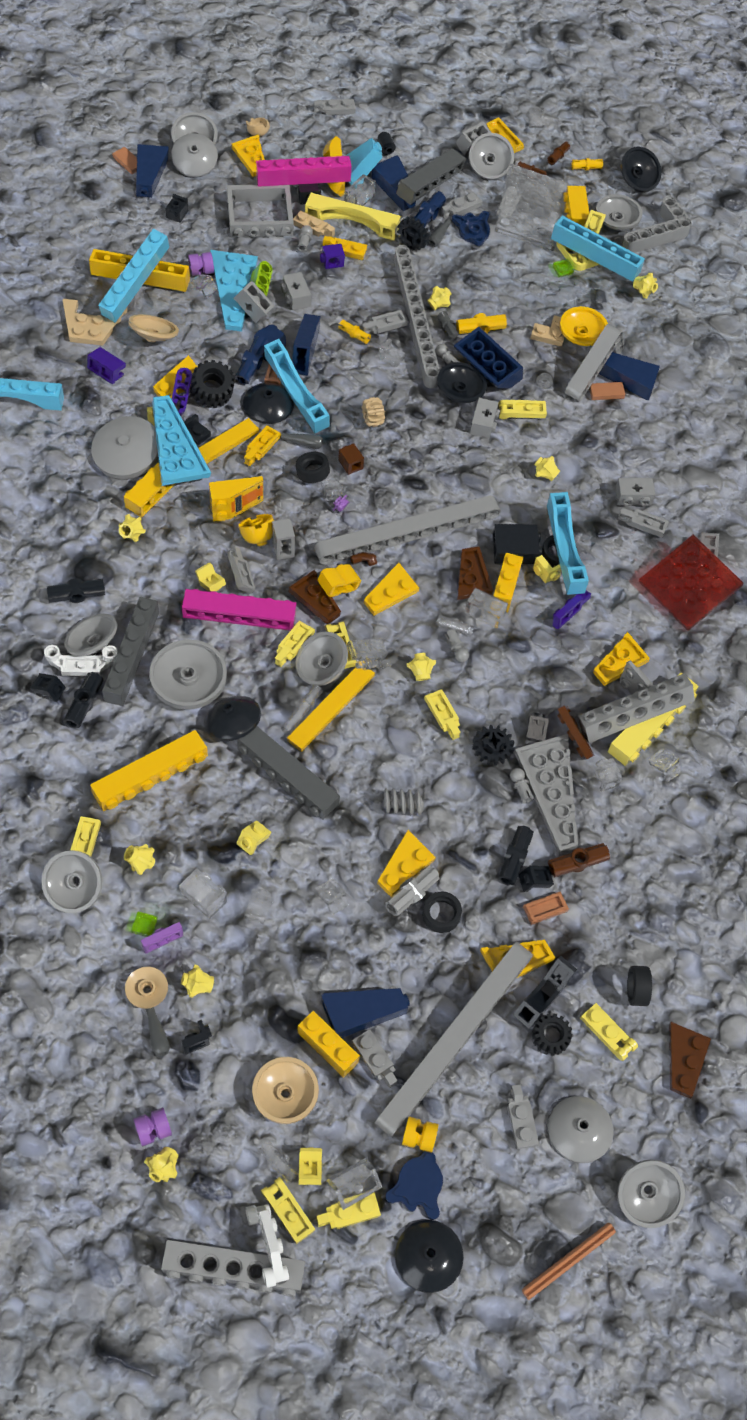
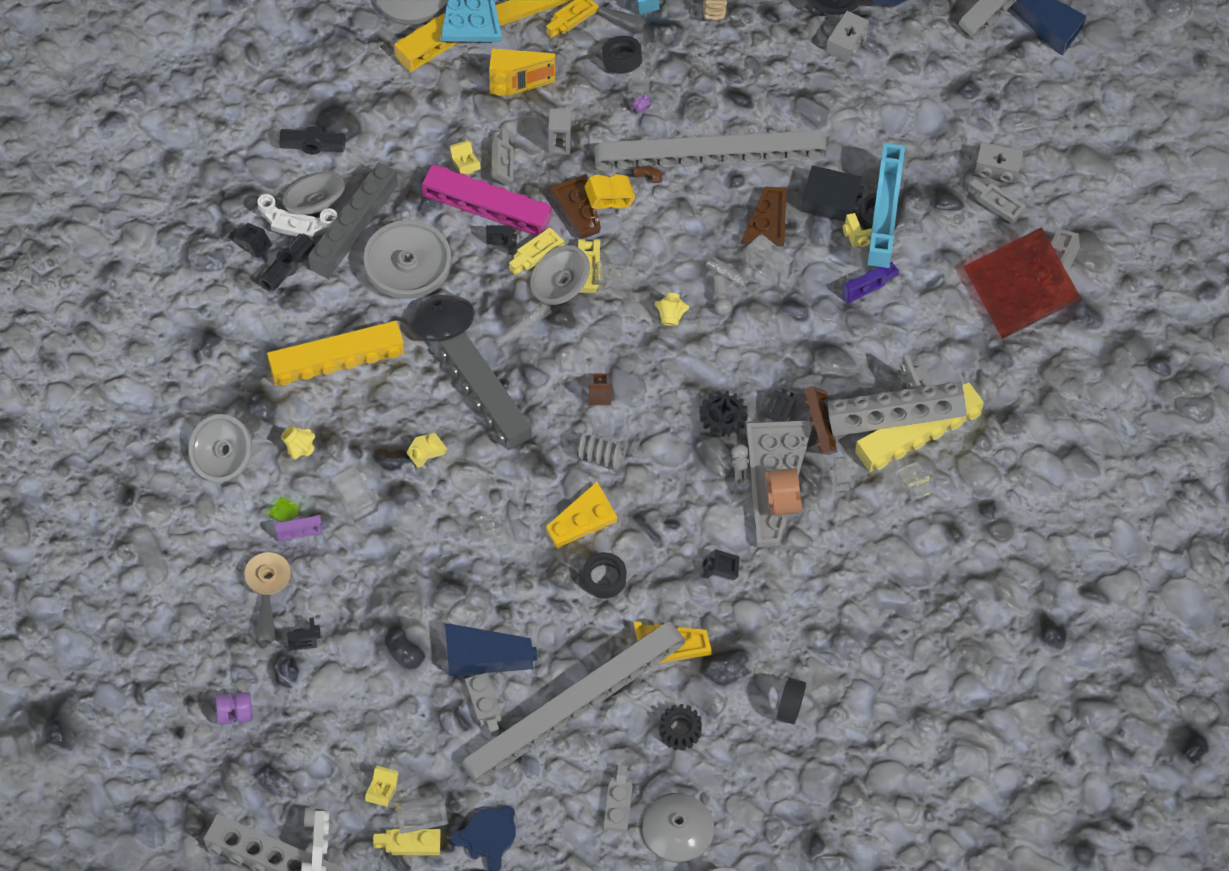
camera: 20 degrees right, 0 degrees up
light yellow plate [70,816,101,857] -> none
light yellow rock [118,514,146,542] -> none
light yellow rock [144,1147,178,1182] -> none
light yellow rock [181,965,214,998] -> none
yellow cylinder [239,514,274,546] -> none
tan dish [252,1057,319,1124] -> none
light yellow plate [261,1177,315,1245] -> none
yellow tile [287,662,375,752] -> none
yellow brick [298,1011,360,1078] -> none
reddish brown brick [338,443,364,475] -> none
yellow wing [364,562,419,616] -> none
light grey piece [385,865,440,916] -> none
yellow wheel [402,1116,439,1153] -> none
light yellow hinge [424,689,460,740] -> none
yellow brick [491,553,523,612] -> none
light yellow plate [498,400,547,419] -> none
black piece [498,825,534,886] -> none
black arch [513,956,577,1029] -> none
nougat tile [523,892,569,925] -> none
light yellow rock [534,456,560,481] -> none
reddish brown piece [548,843,610,878] -> none
light yellow plate [580,1003,638,1061] -> none
nougat tile [589,382,625,400] -> none
yellow wing [593,632,650,686] -> none
reddish brown wing [669,1022,711,1099] -> none
none -> black bracket [486,225,517,255]
none -> reddish brown slope [589,373,611,405]
none -> nougat brick [765,467,803,516]

